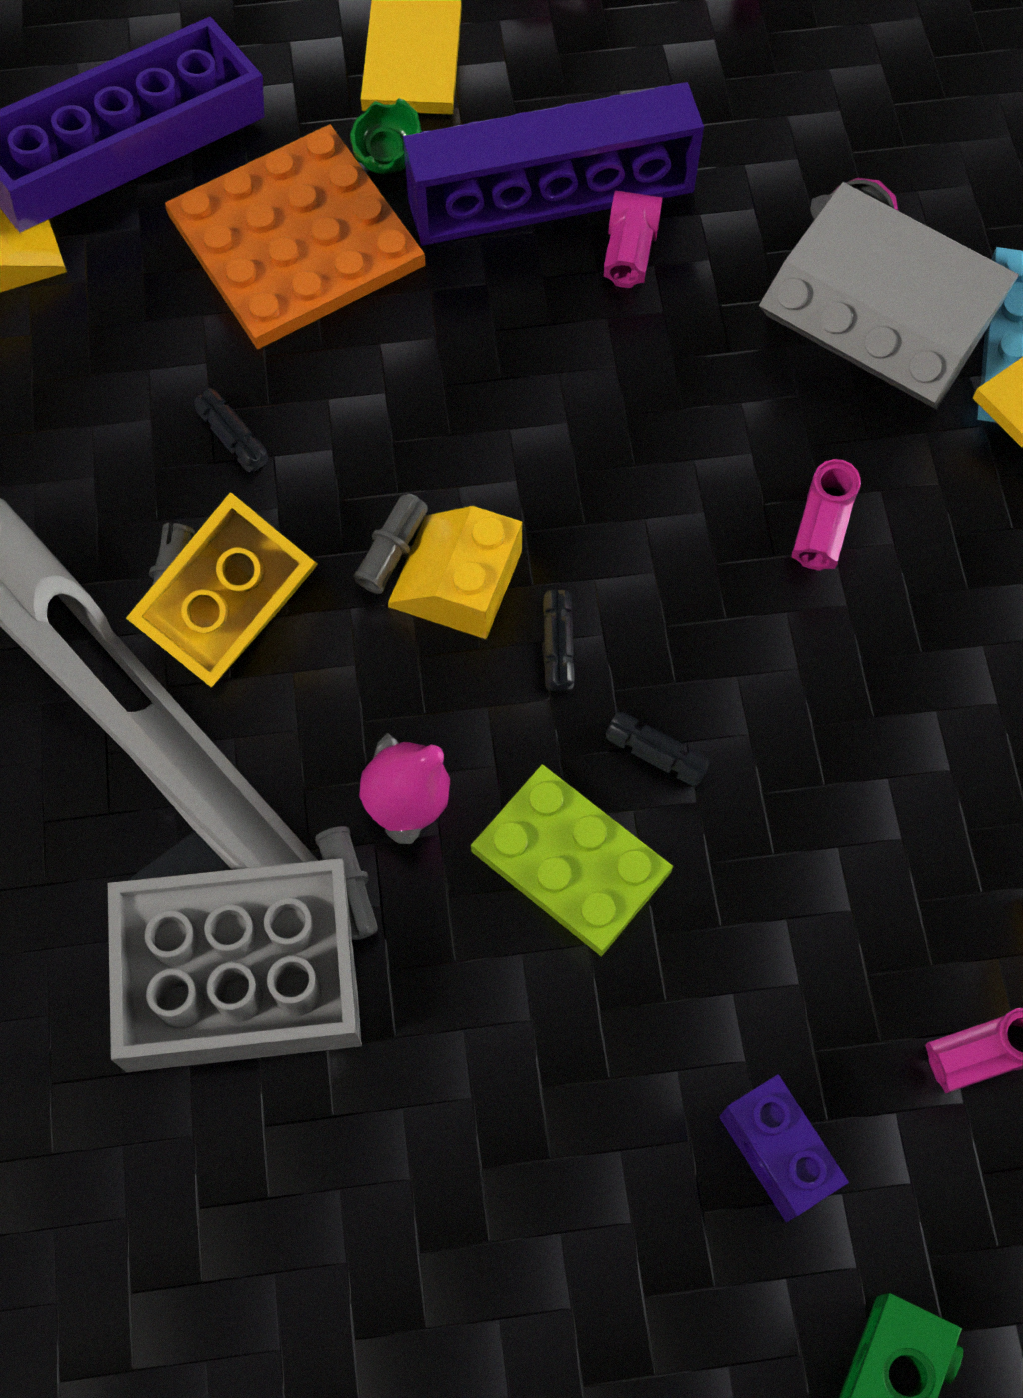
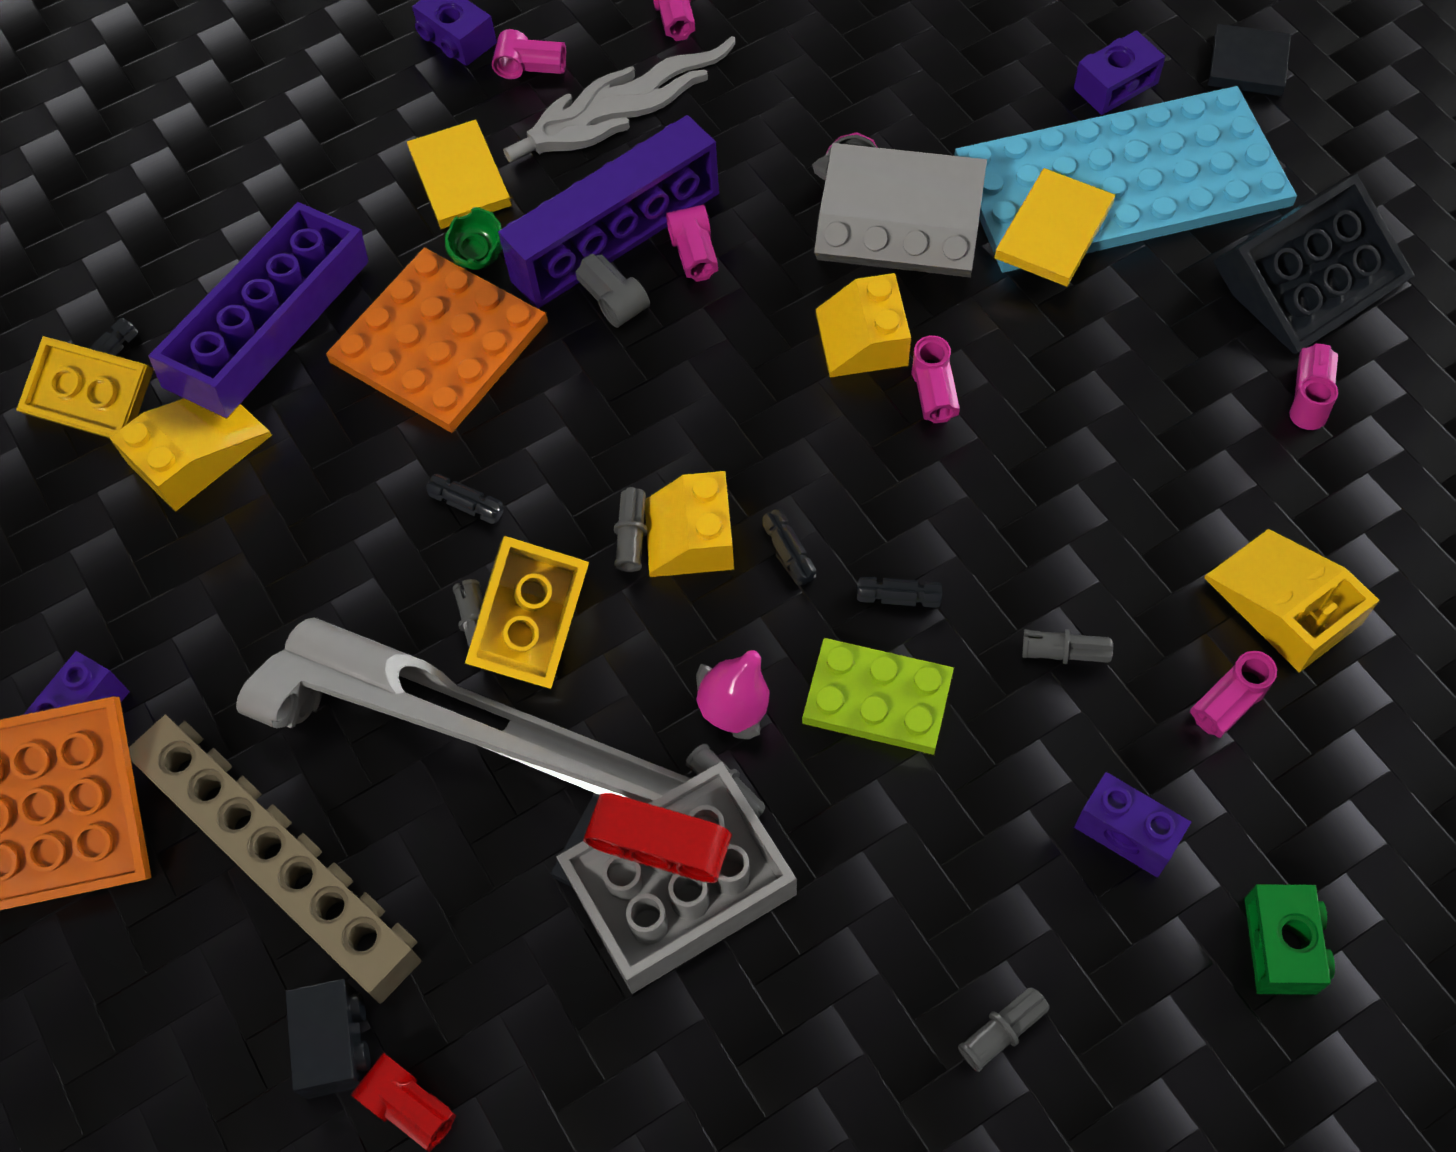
camera: 20 degrees left, 5 degrees down
none -> light grey piece [503,36,735,163]
none -> dark grey piece [575,253,650,328]
none -> red beam [583,793,732,883]
none -> yellow slope [816,273,911,377]
none -> dark grey axle [958,987,1050,1072]
none -> dark grey axle [1022,629,1113,664]

